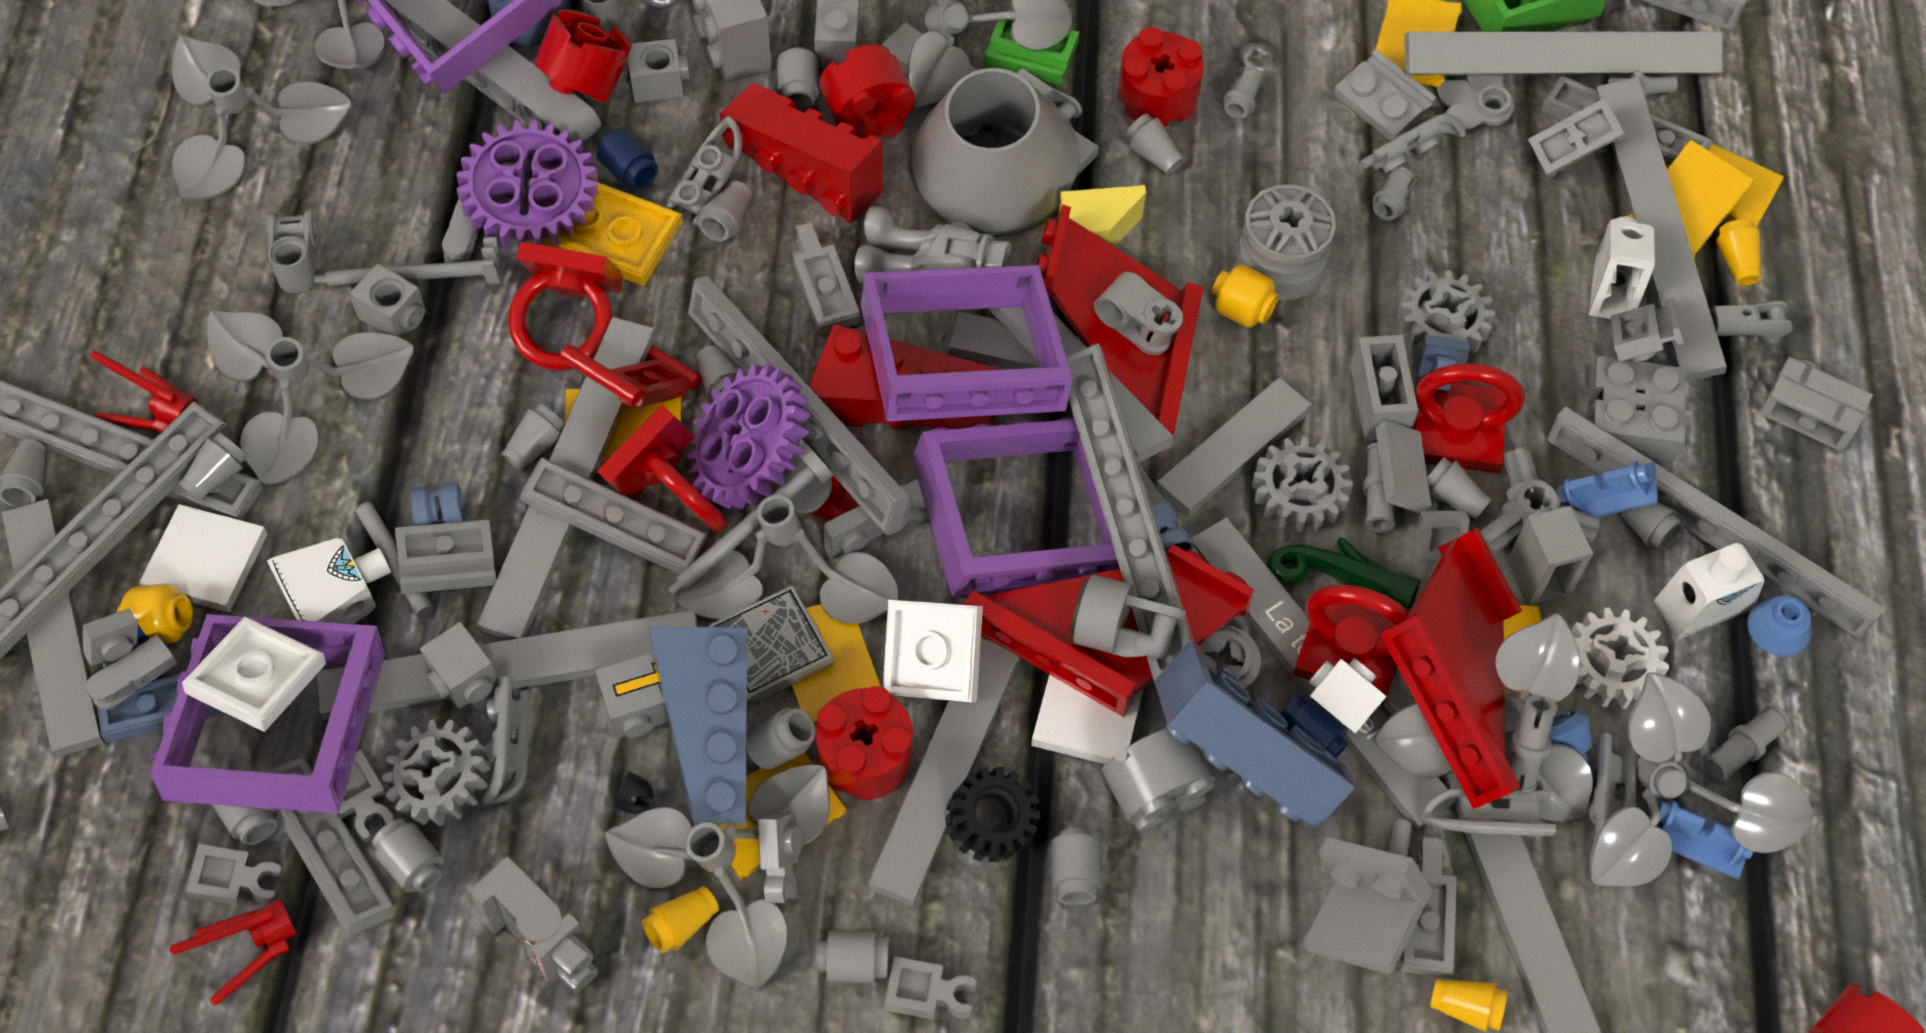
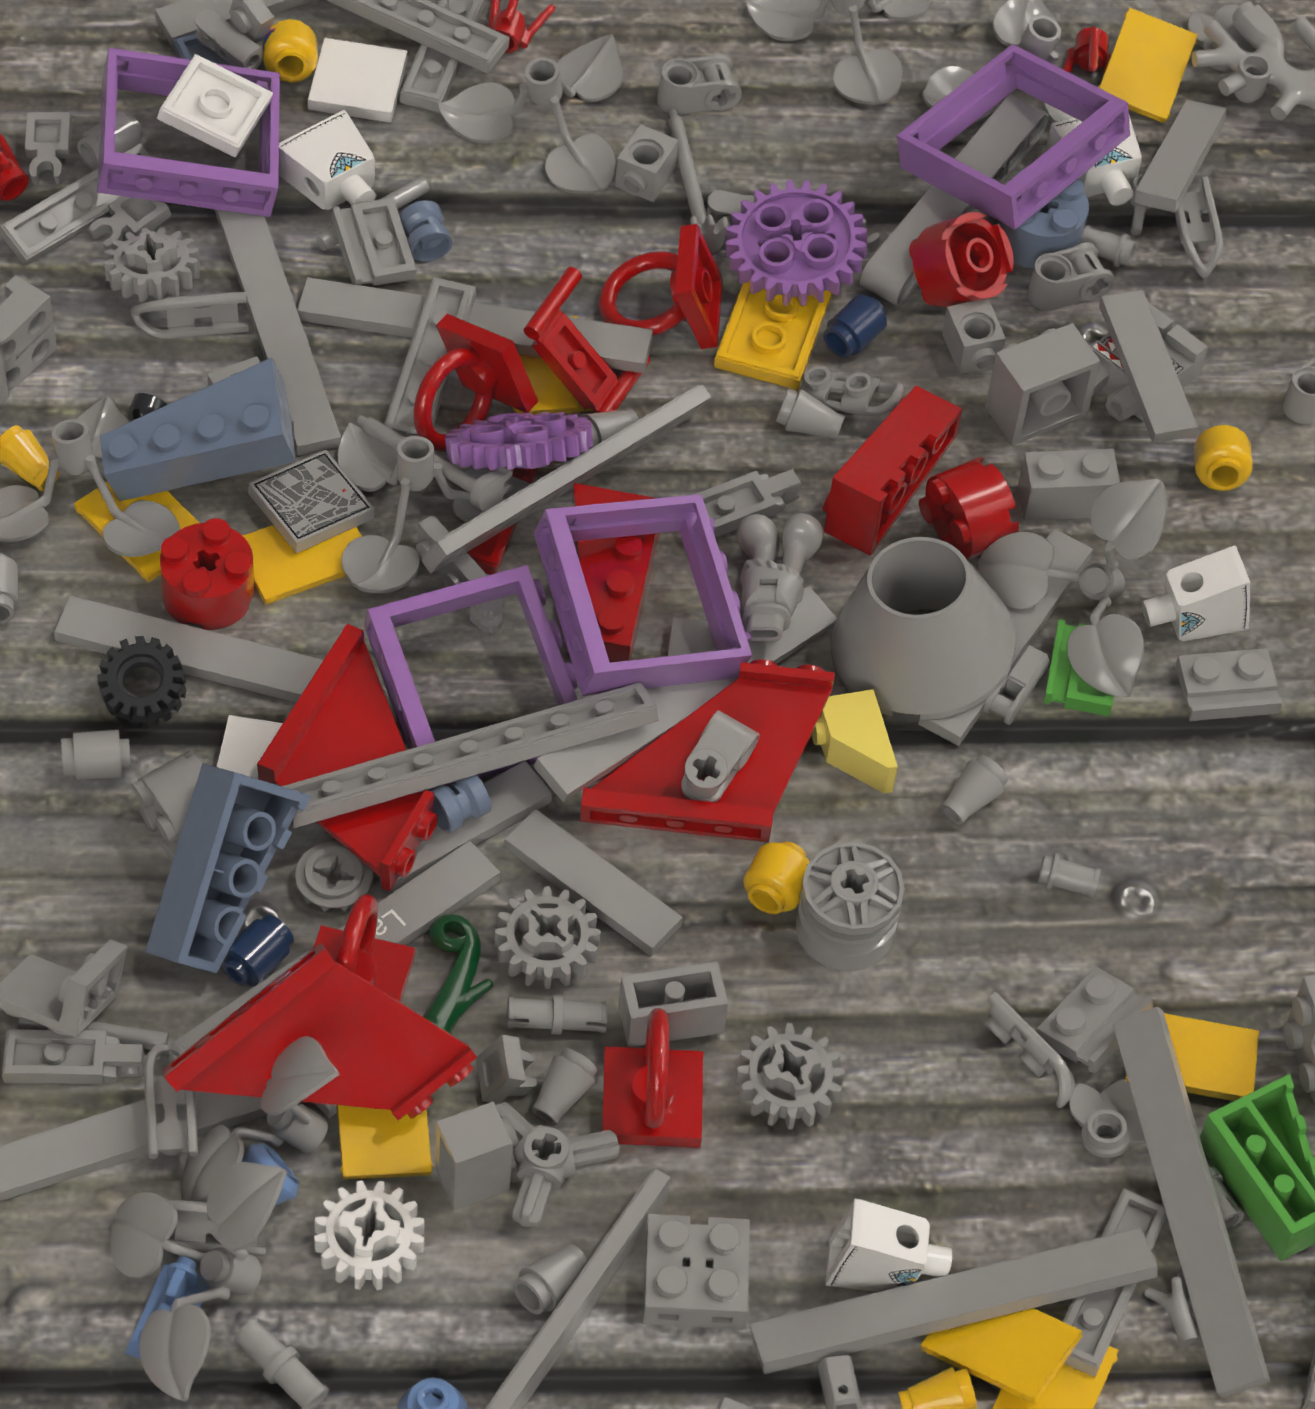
camera: 80 degrees right, 5 degrees down
light grey cone [178,433,247,502] -> none
light grey brick [372,819,445,893] -> none
light grey brick [420,622,499,710] -> none
light grey cone [501,403,565,471] -> none
light grey brick [746,708,815,769] -> none
light grey plate [758,812,802,903] -> none
light grey brick [777,47,819,111] -> none
white tile [883,600,983,702] -> none
light grey piece [1070,574,1187,659] -> none
red brick [1117,27,1204,127] -> none
white brick [1308,658,1387,733] -> none
light grey pin [1372,167,1416,220] -> none
light grey tile [1375,419,1432,513] -> none
sand blue tile [1417,335,1470,391] -> none
light grey pin [1510,695,1558,793] -> none
light grey hinge [1528,97,1626,179] -> none
medium blue hinge [1557,462,1658,518] -> none
light grey plate [1611,298,1684,362] -> none
white torso [1654,543,1765,639] -> none

